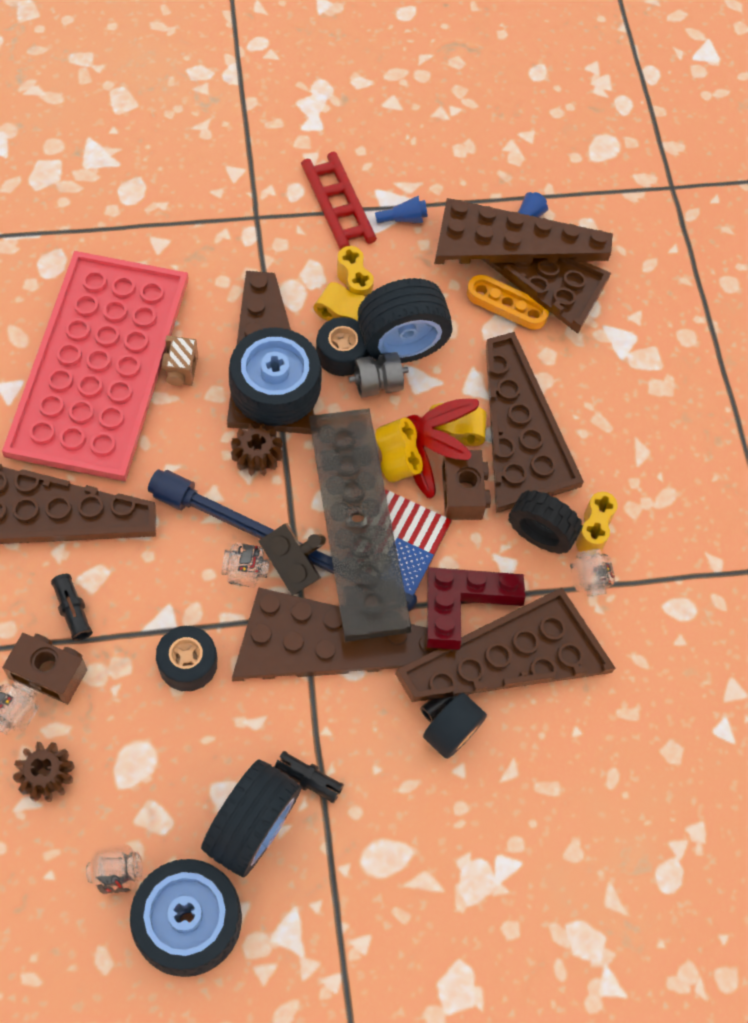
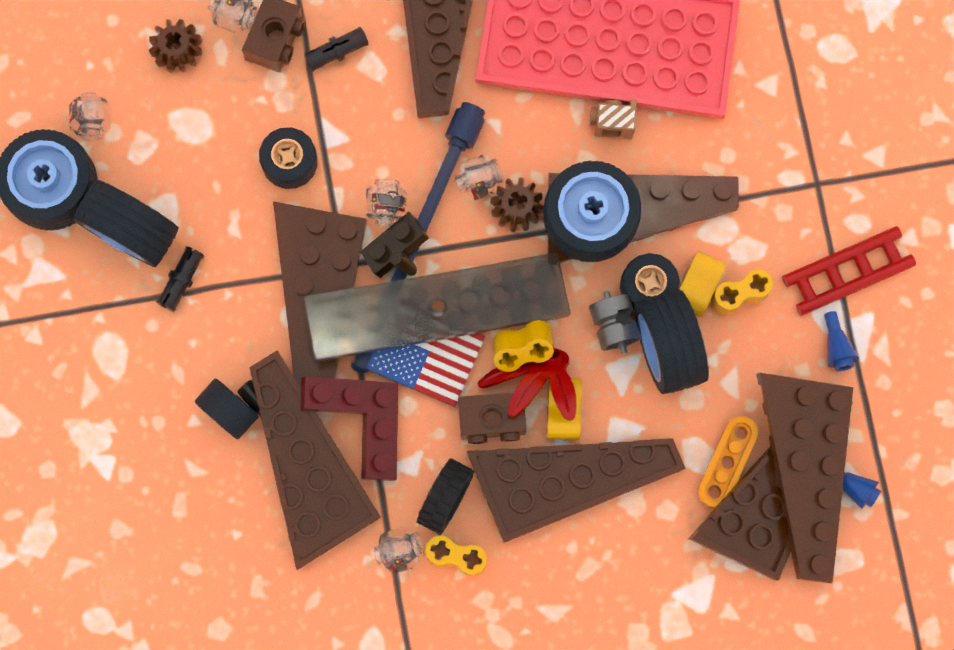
camera: 90 degrees right, 15 degrees up
none -> clear head [455,154,504,200]

